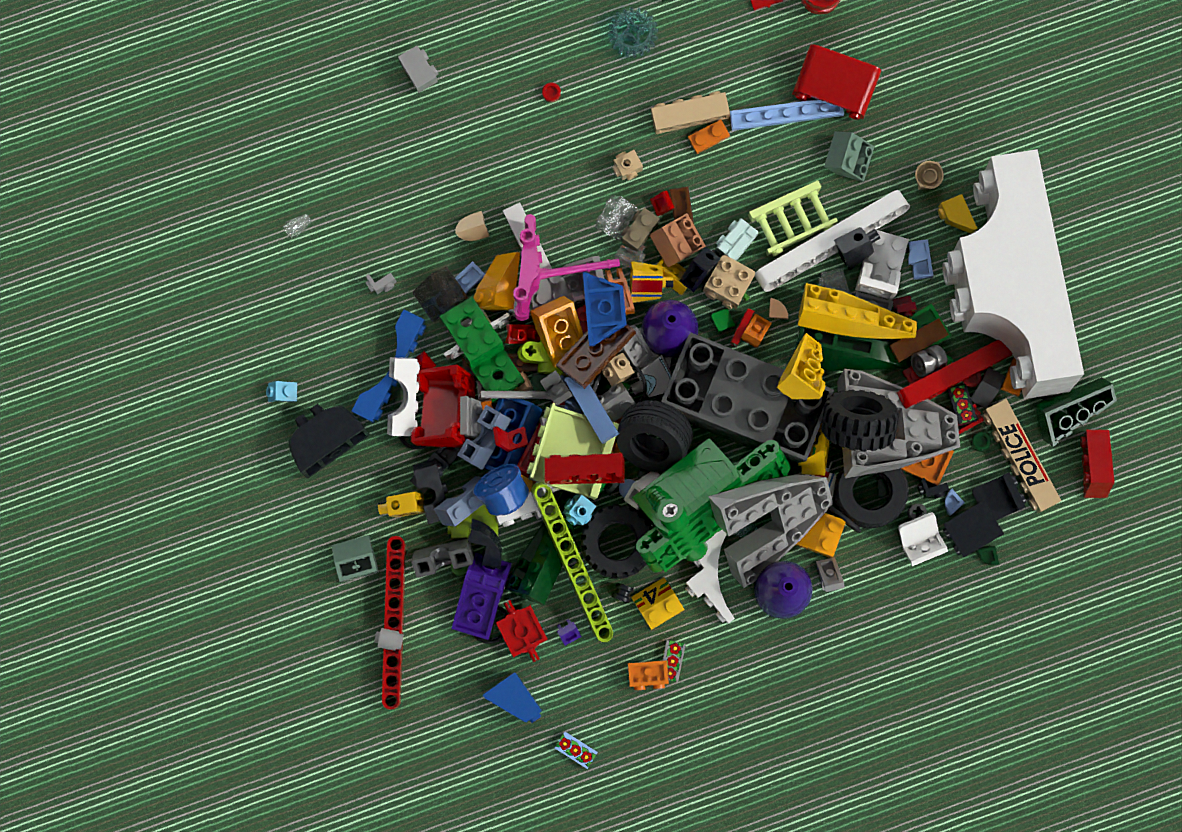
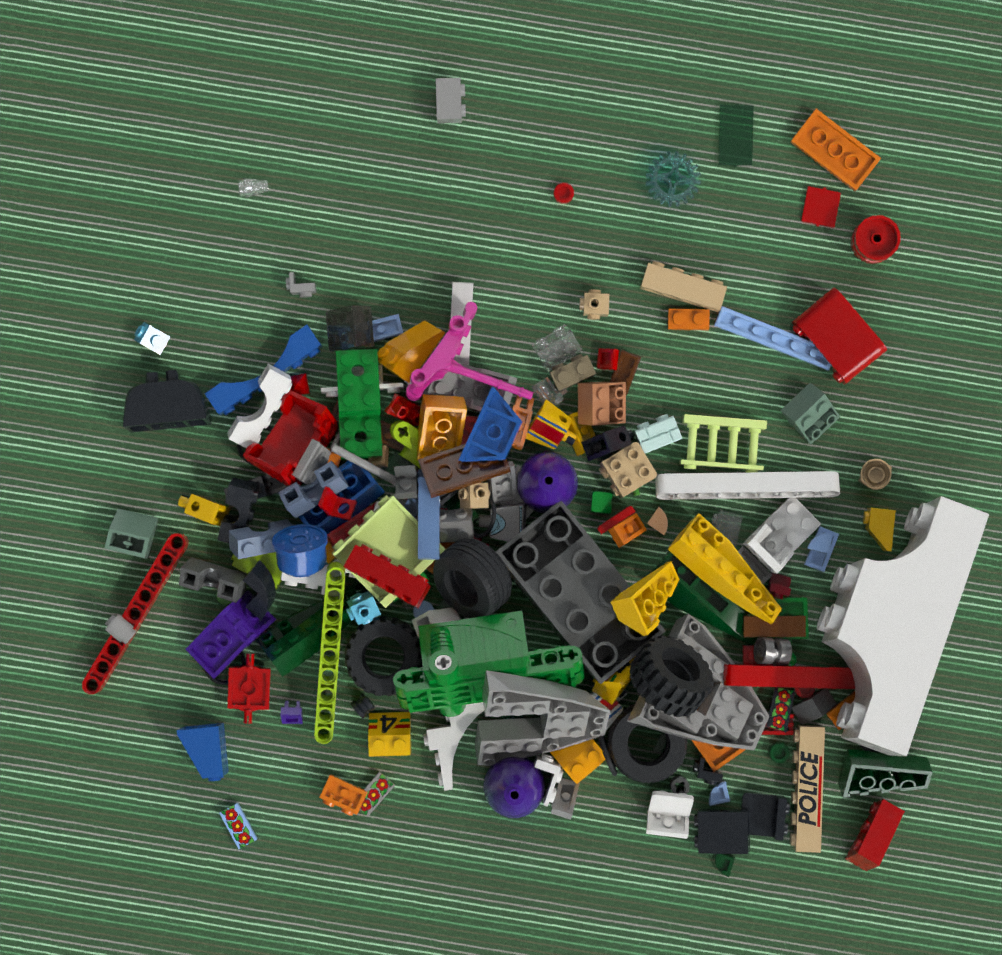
camera: 30 degrees right, 5 degrees up
tan brick [456,211,490,241] -> none
black torso [834,227,881,270] -> none
none -> white bracket [534,753,563,807]

